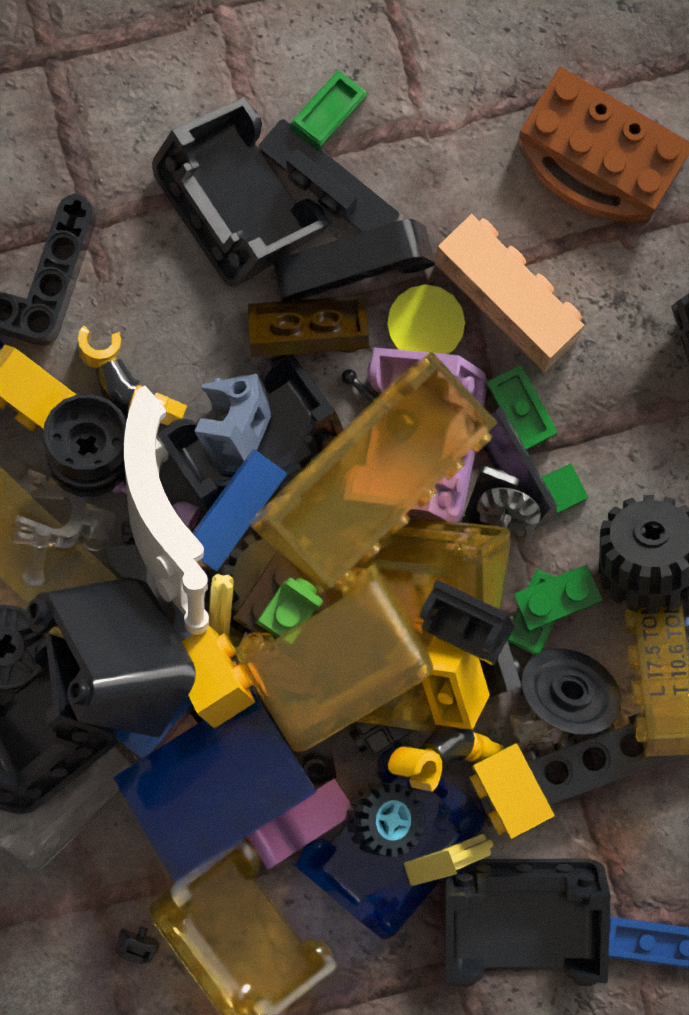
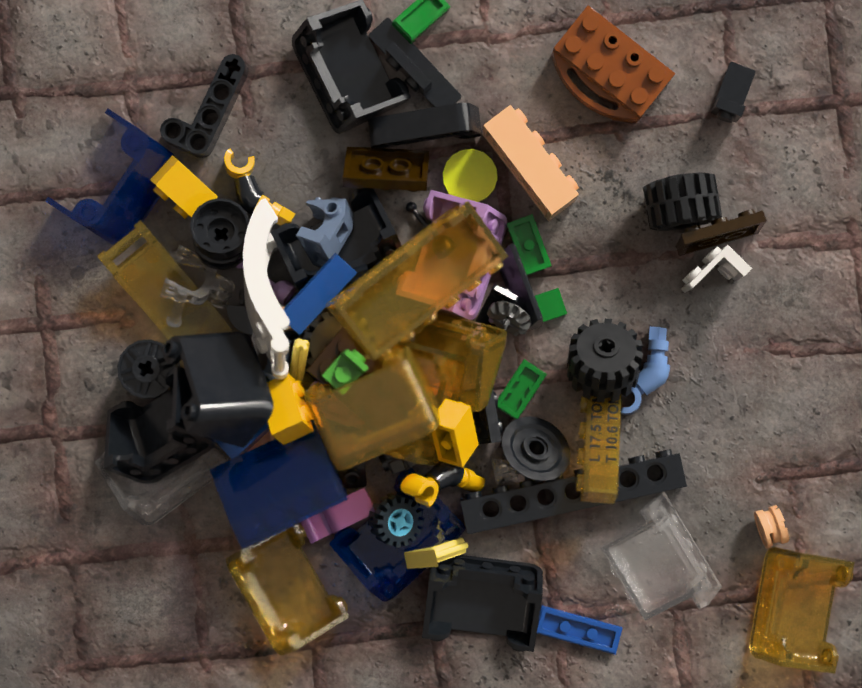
camera: 15 degrees right, 5 degrees up
black piece [116,926,160,964] -> none
black hinge [419,579,515,665] -> none
yellow brick [469,743,555,839] -> none
green plate [513,564,603,632] -> none

